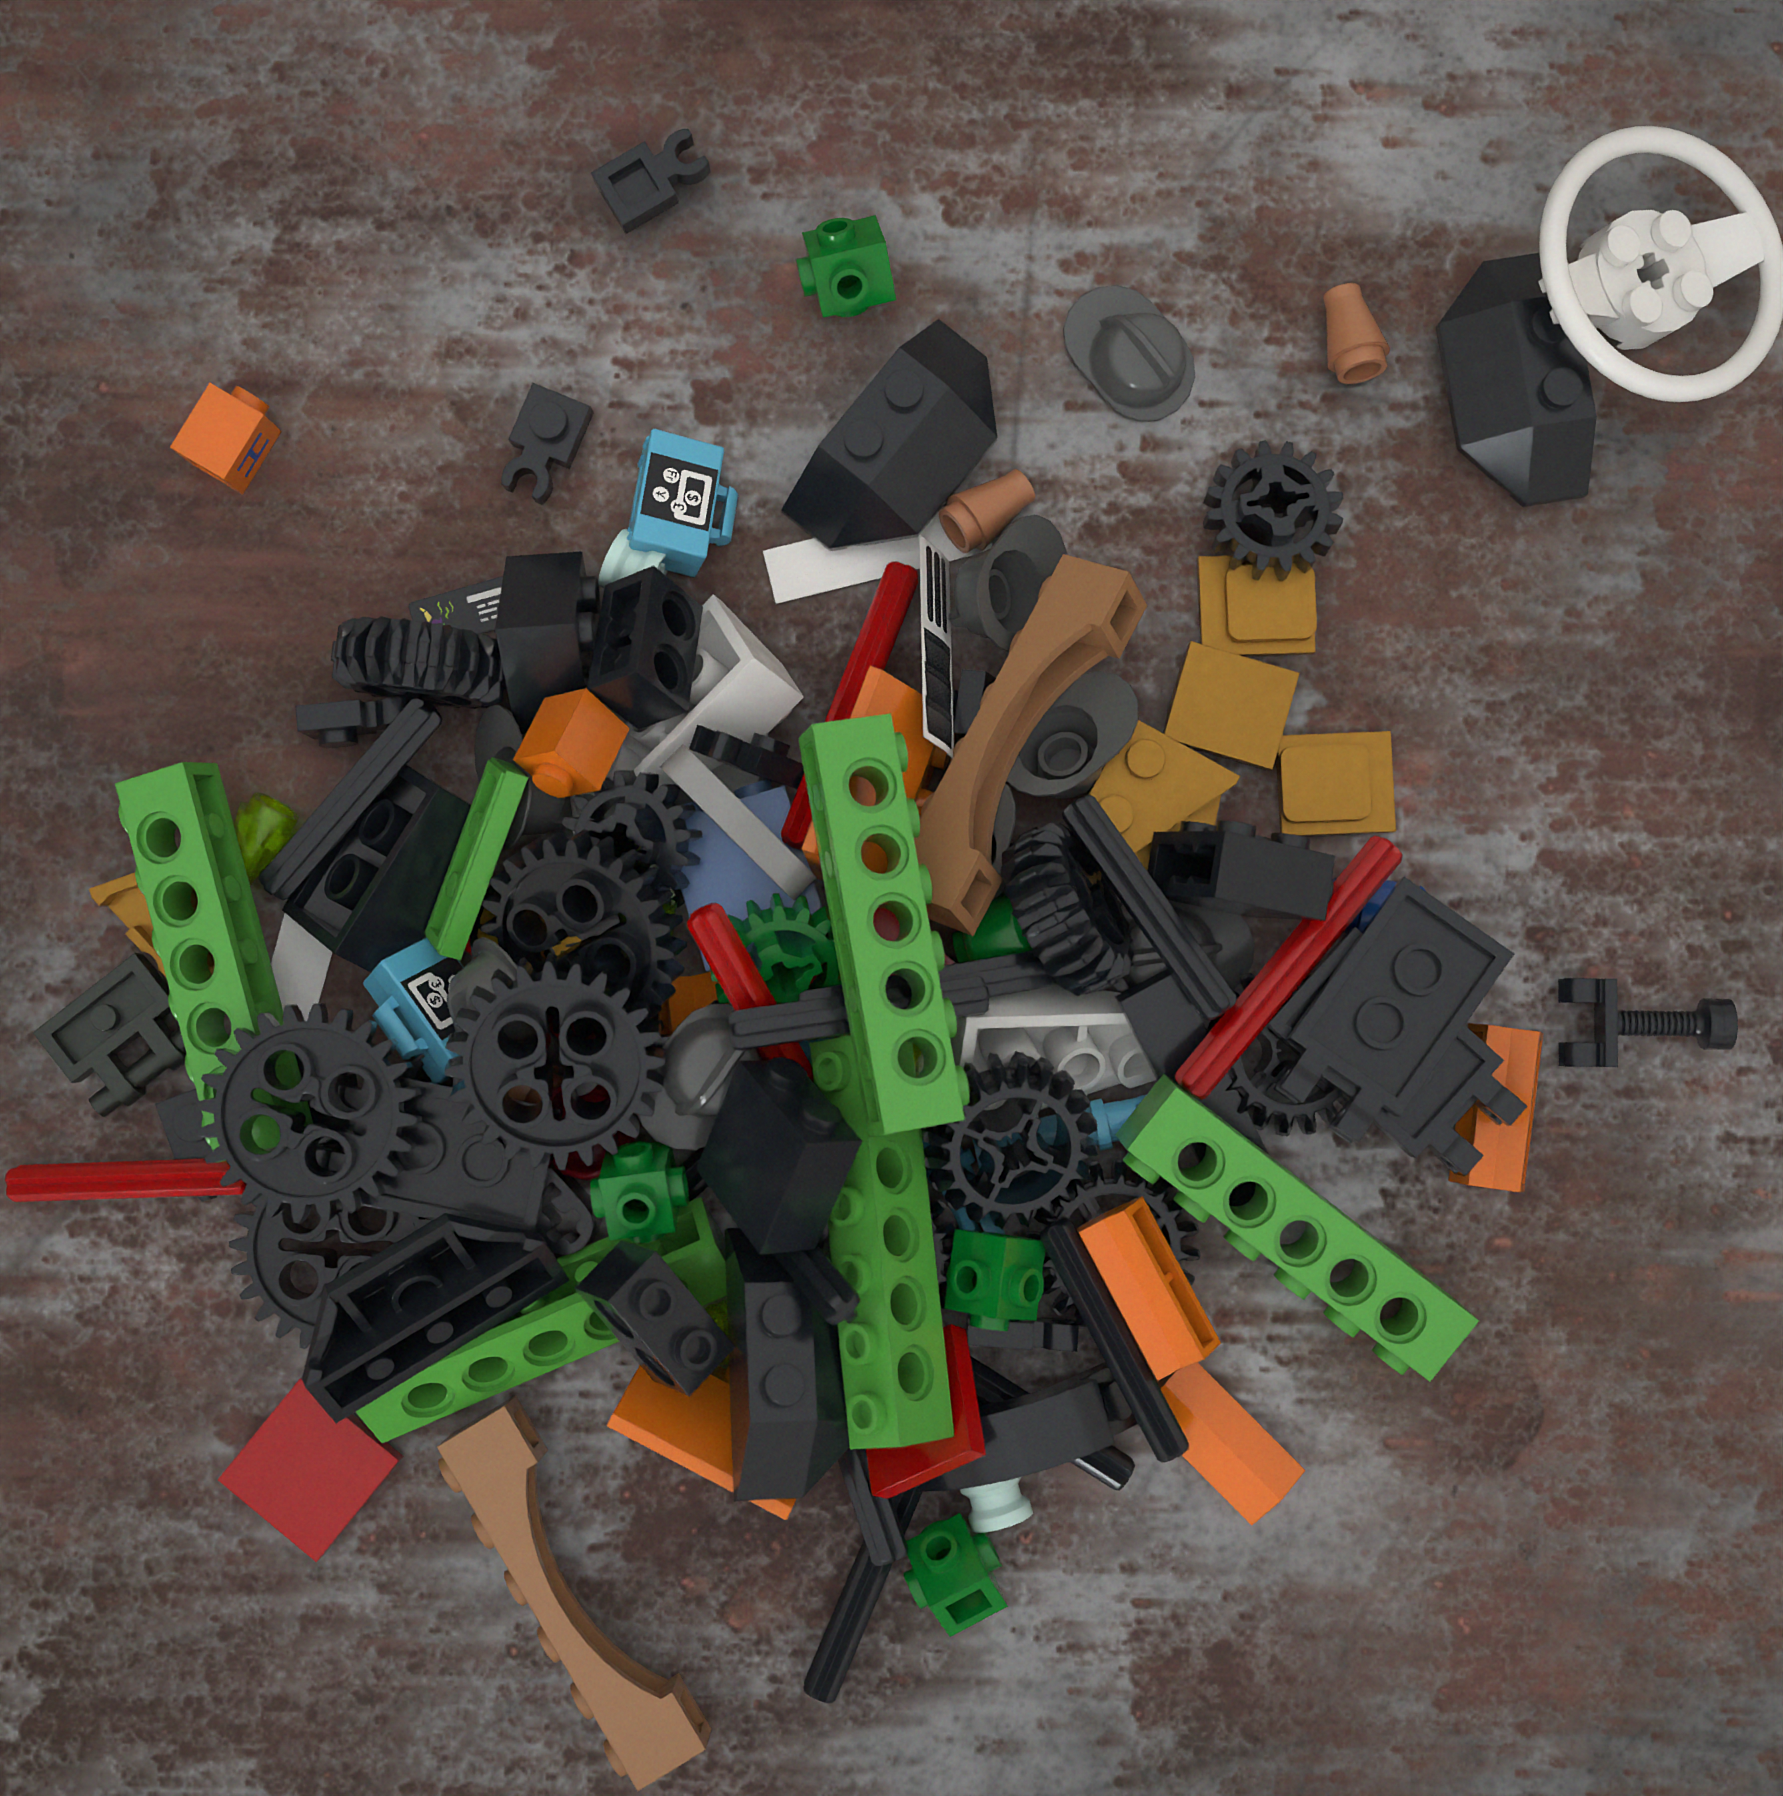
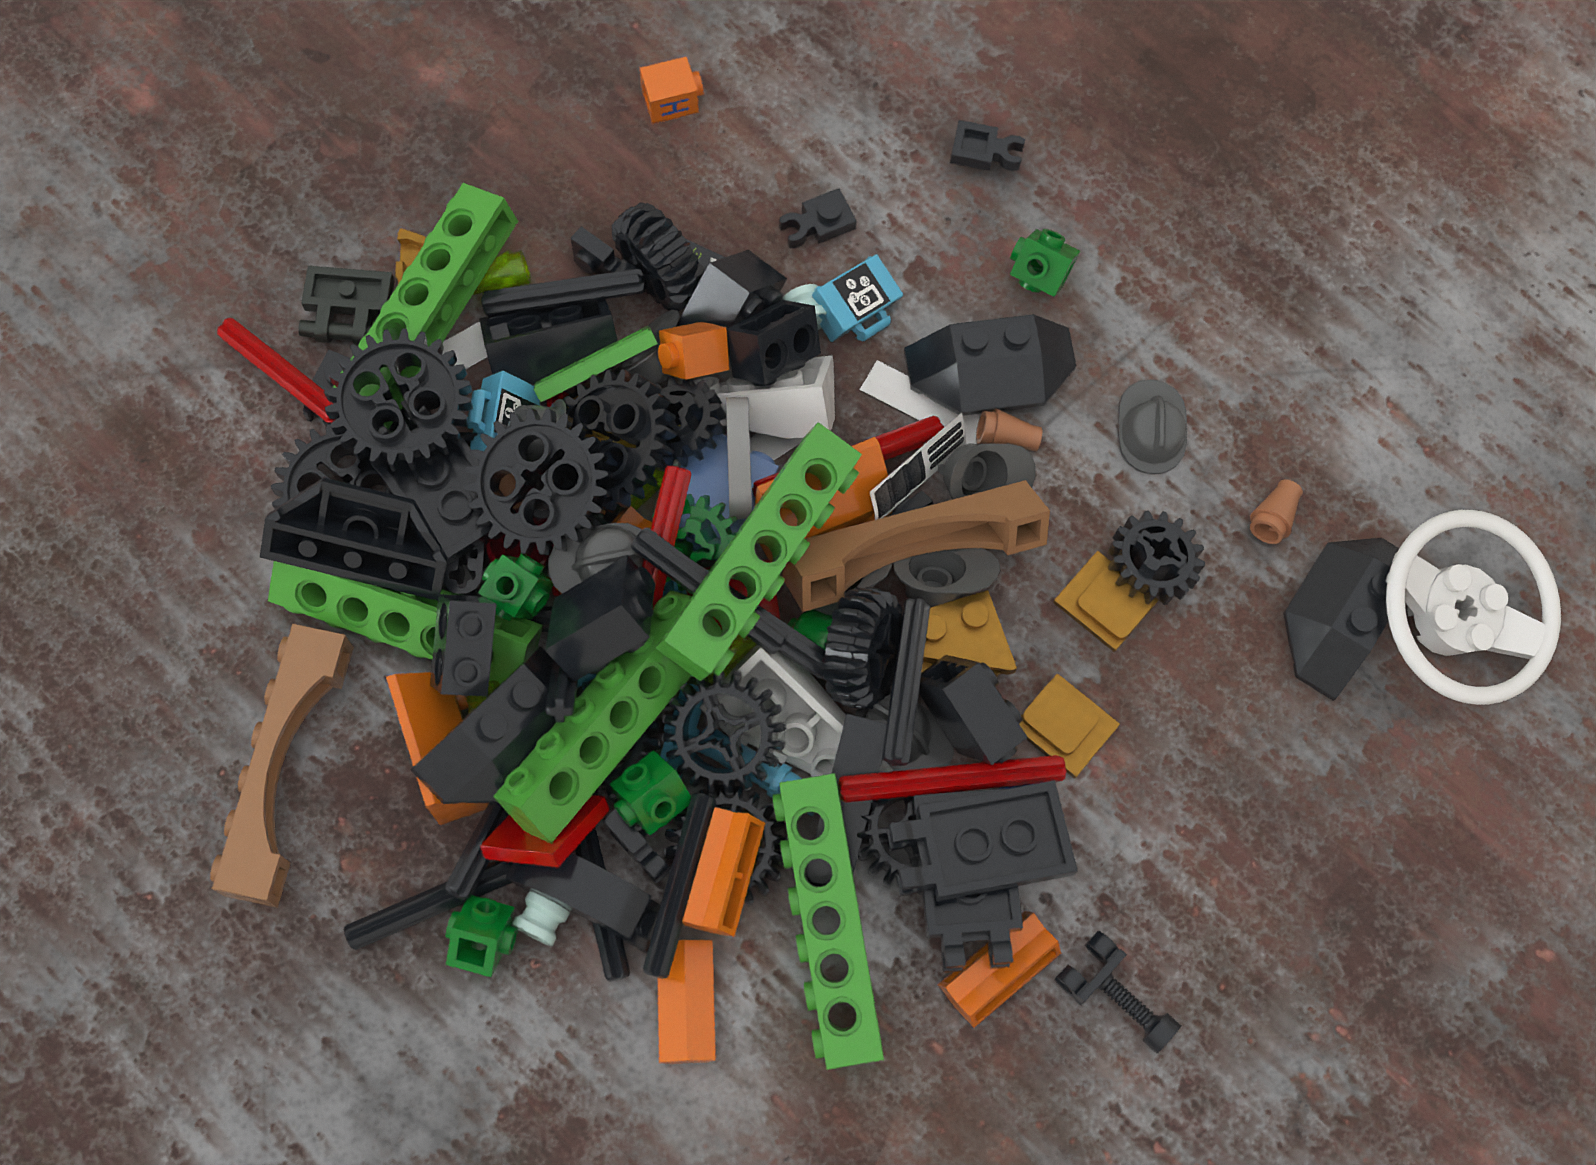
camera: 35 degrees right, 15 degrees down
red tile [218,1378,404,1562] -> none
black plate [689,725,804,789] -> none
pearl gold piece [1163,641,1300,771] -> none

